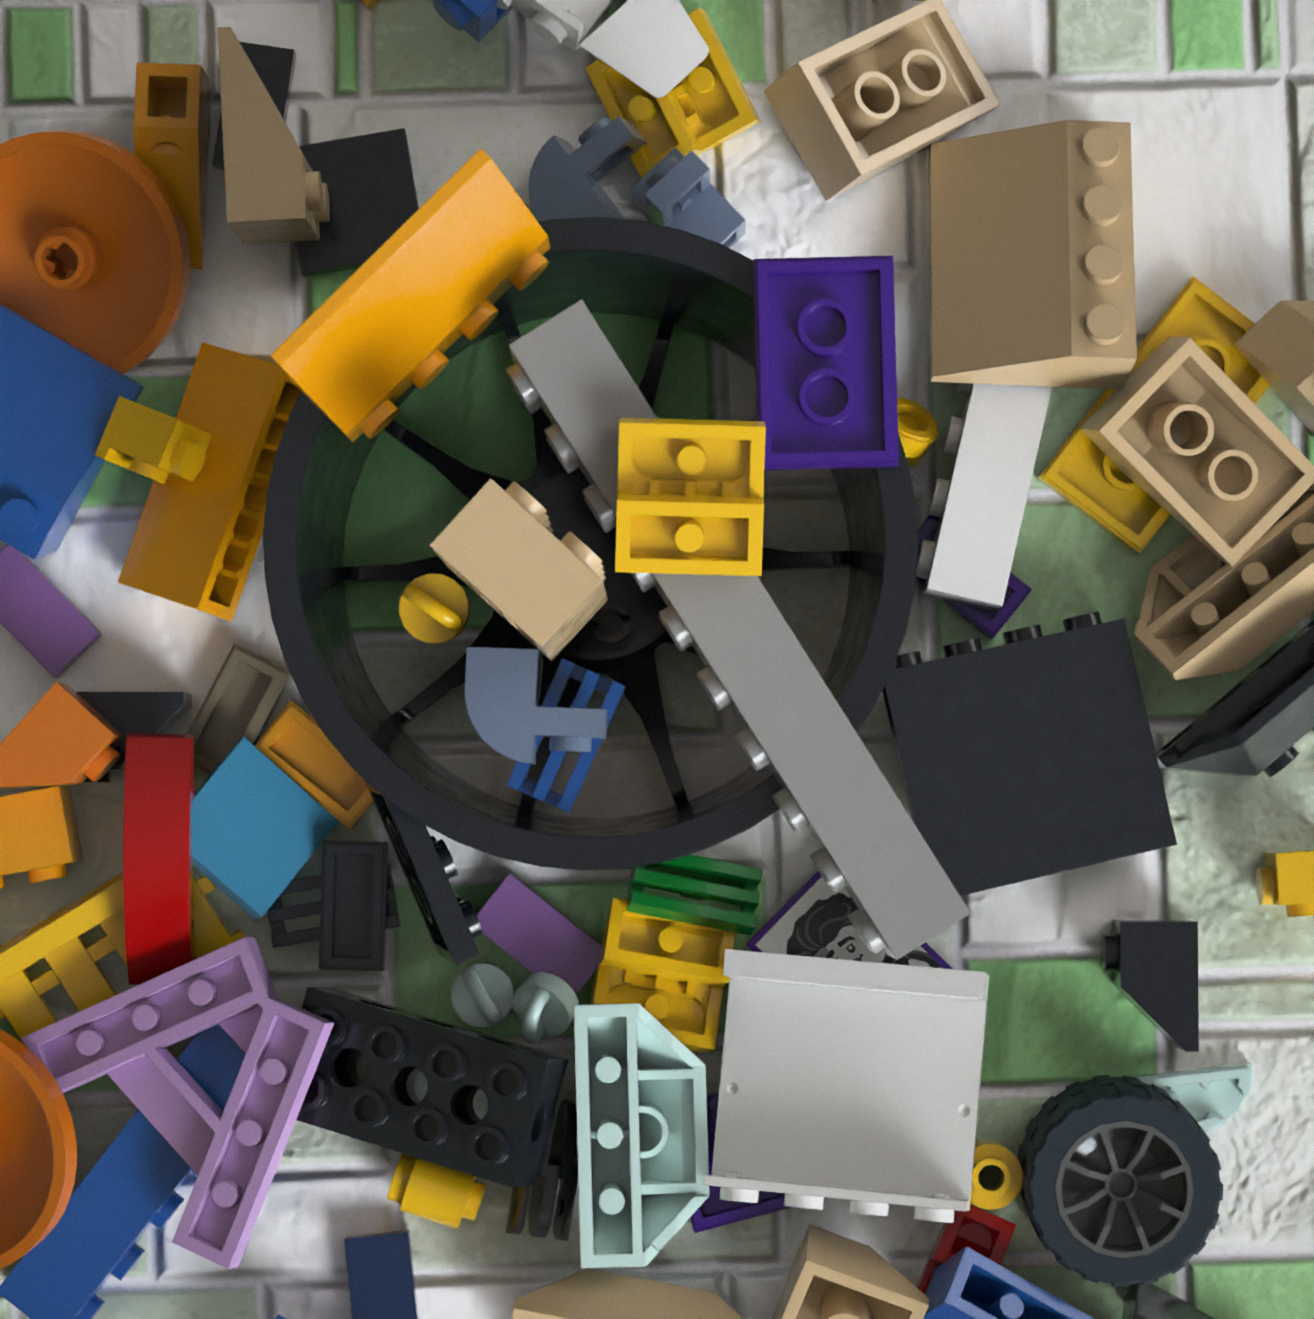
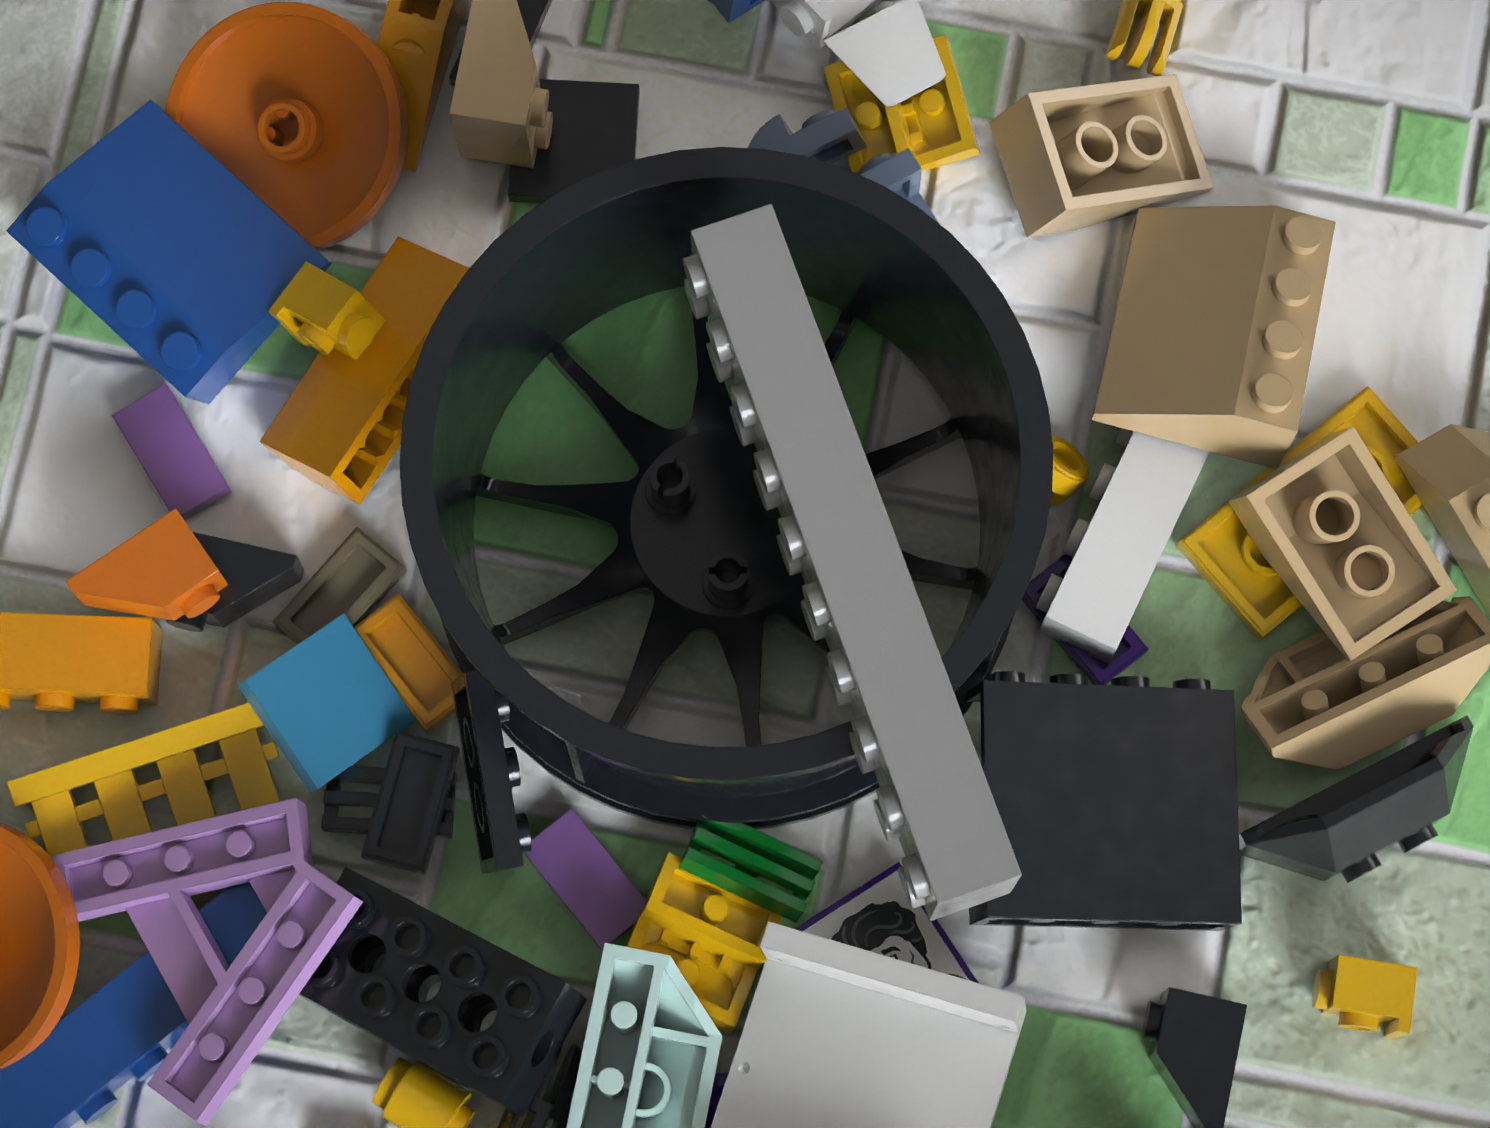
camera: 10 degrees right, 10 degrees down
red slope [123,733,195,985] -> none
light orange slope [270,148,550,443] -> none
yellow tile [399,574,470,644] -> none
tan brick [429,478,608,662] -> none
light aqua tile [451,963,515,1027] -> none
sand blue brick [465,647,608,765] -> none
blue tile [506,658,626,813] -> none
light aqua tile [512,972,579,1044] -> none
yellow slope [615,418,766,576] -> none
dark purple tile [753,256,899,470] -> none

